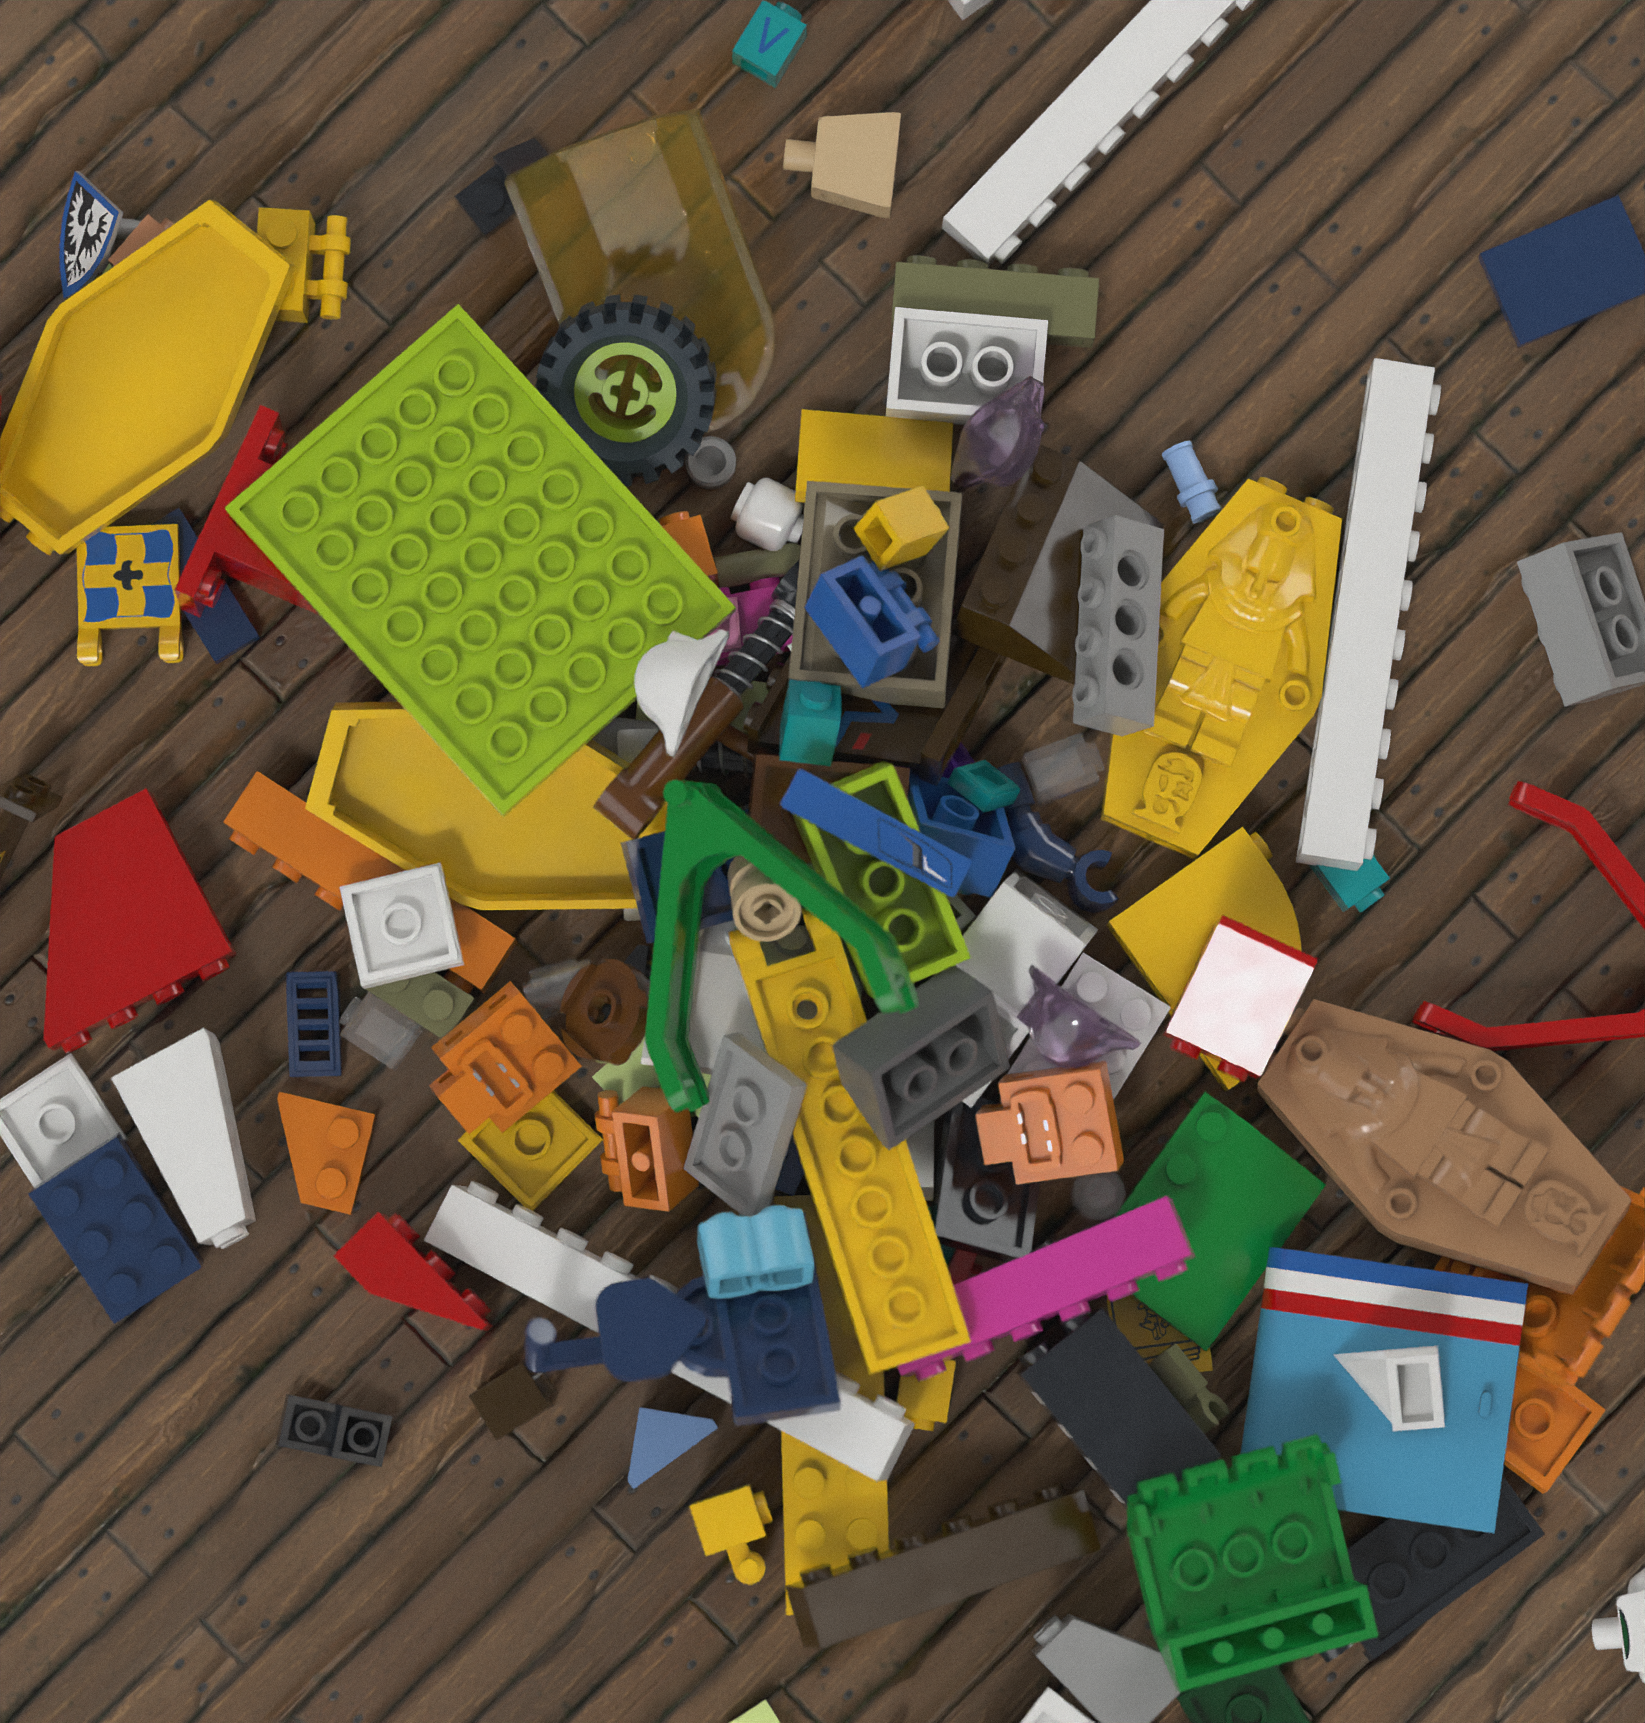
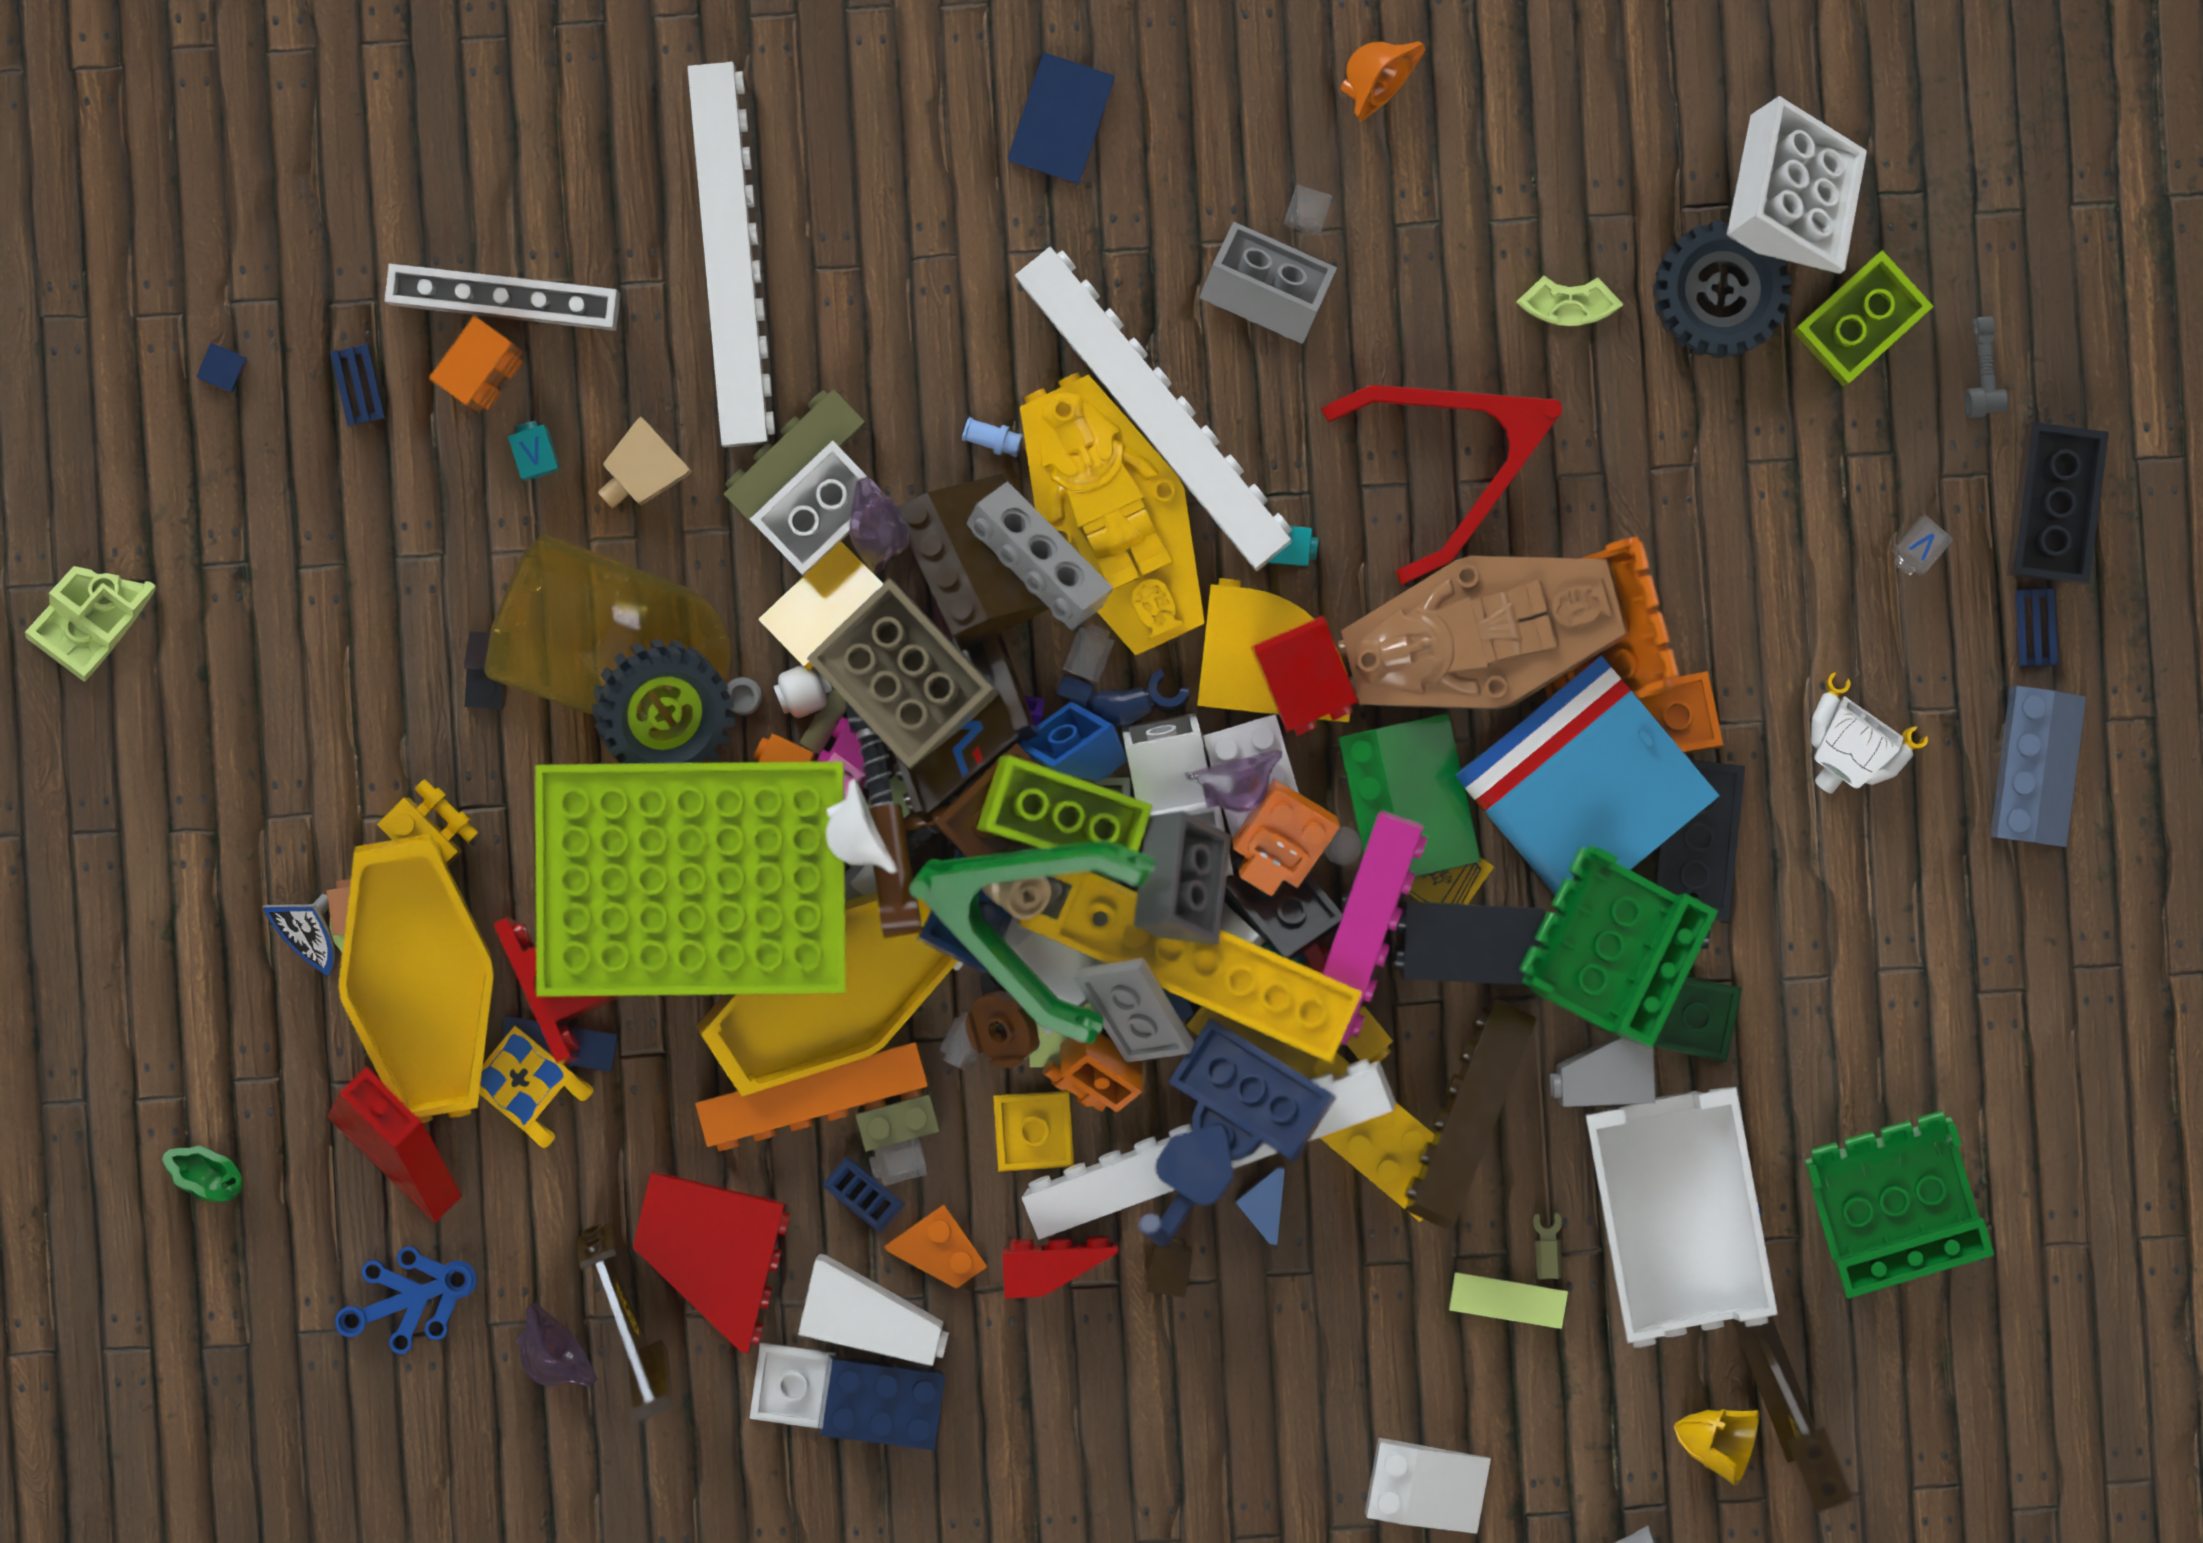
camera: 50 degrees left, 5 degrees up
black slope [275,1394,393,1467] -> none
white tile [340,863,465,989] -> none
orange piece [429,981,582,1134] -> none
yellow brick [689,1483,773,1585] -> none
medium azure brick [697,1205,814,1298] -> none
teal brick [779,679,841,766] -> none
blue sticker [781,770,972,897] -> none
blue brick [804,556,940,688] -> none
yellow brick [854,485,949,571] -> none
teal tile [947,760,1021,813] -> none
olive bar [1148,1343,1230,1434] -> none
white slope [1333,1346,1445,1431] -> none

